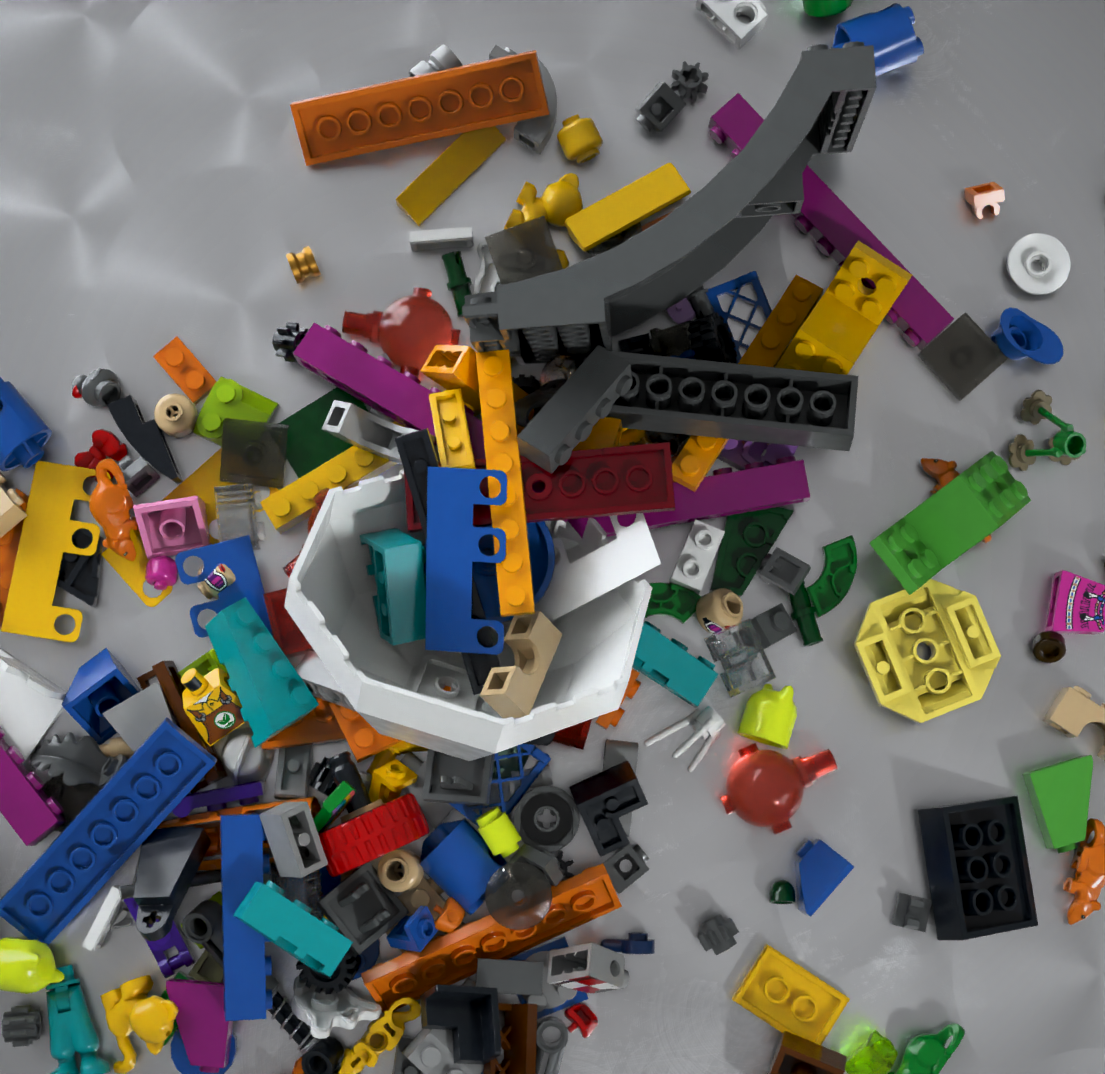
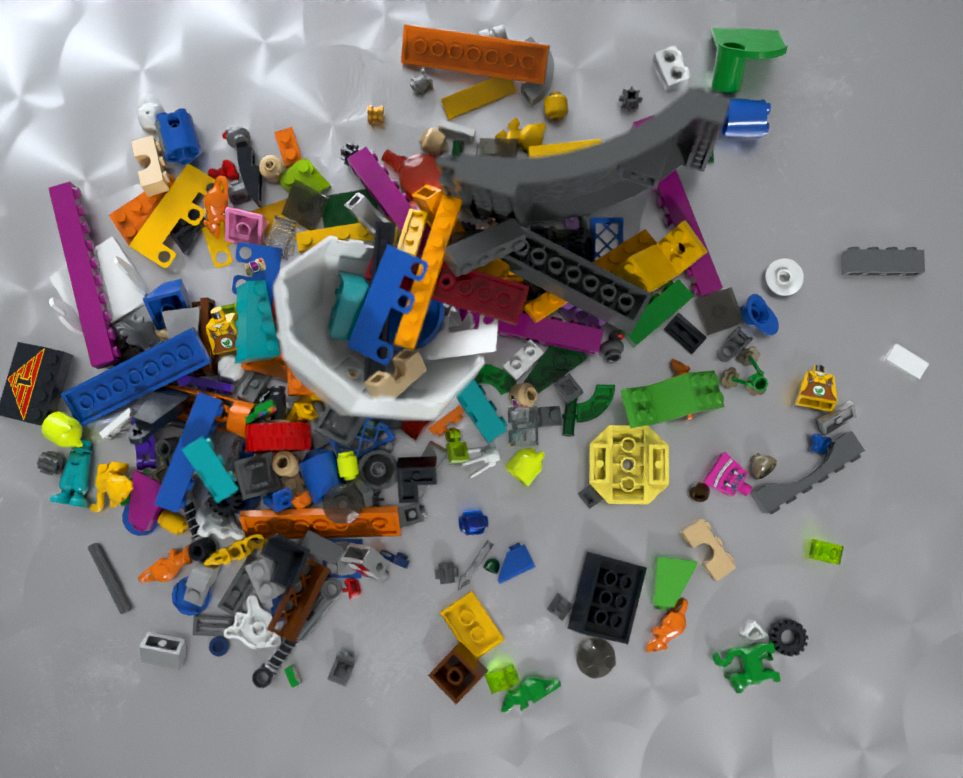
camera: 30 degrees right, 0 degrees up
dark pink piece [145,556,178,590] -> none
light grey brick [259,802,328,878] -> none
dark grey brick [635,82,686,132] -> none
clear red piece [719,743,838,834] -> none
tile [964,182,1005,219] -> none
none -> yellow brick [157,510,189,536]
none -> light grey brick [410,68,434,94]
none -> tan head [419,128,448,156]
none -> lime plate [445,427,470,463]
none -> clear blue head [458,509,488,536]
none -> light grey piece [458,540,494,591]
none -> clear smoke dish [576,638,616,679]
none -> dark grey tile [578,485,603,509]
none -> dark grey animal [600,330,624,362]
none -> green brick [619,279,694,348]
none -> black slope [664,313,707,354]
none -> dark grey piece [717,326,753,362]

